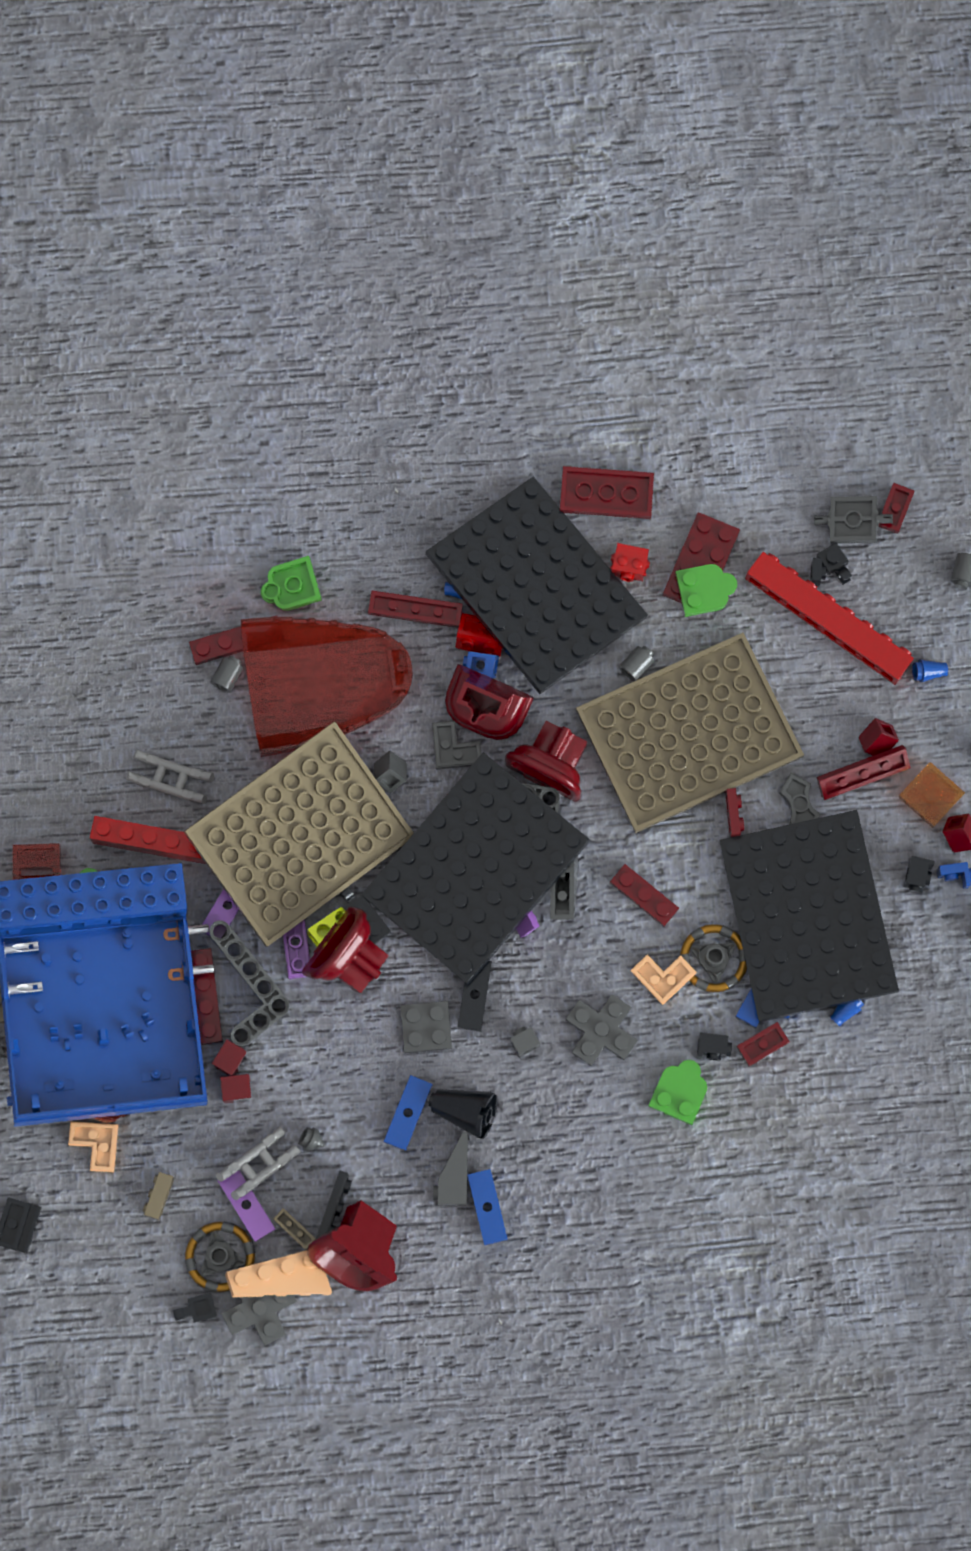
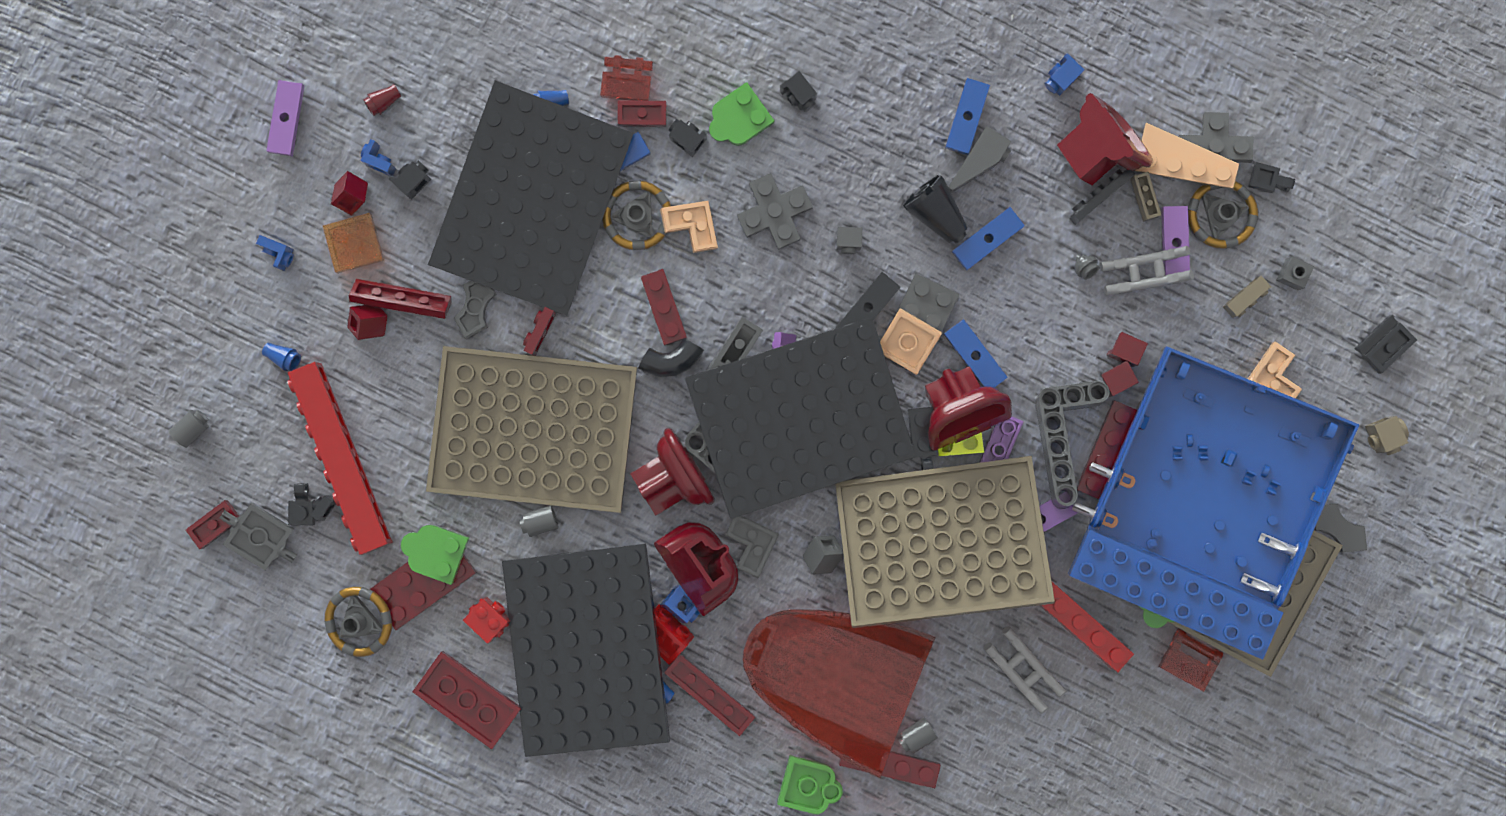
camera: 150 degrees left, 10 degrees up
none -> dark grey piece [324,587,392,657]
none -> clear red plate [600,55,653,101]
none -> black cylinder [638,338,704,377]
none -> black brick [780,71,817,112]
none -> light nougat tile [880,308,942,375]
none -> blue tile [943,319,1008,387]
none -> blue brick [1045,53,1084,96]
none -> dark grey plate [1276,256,1314,290]

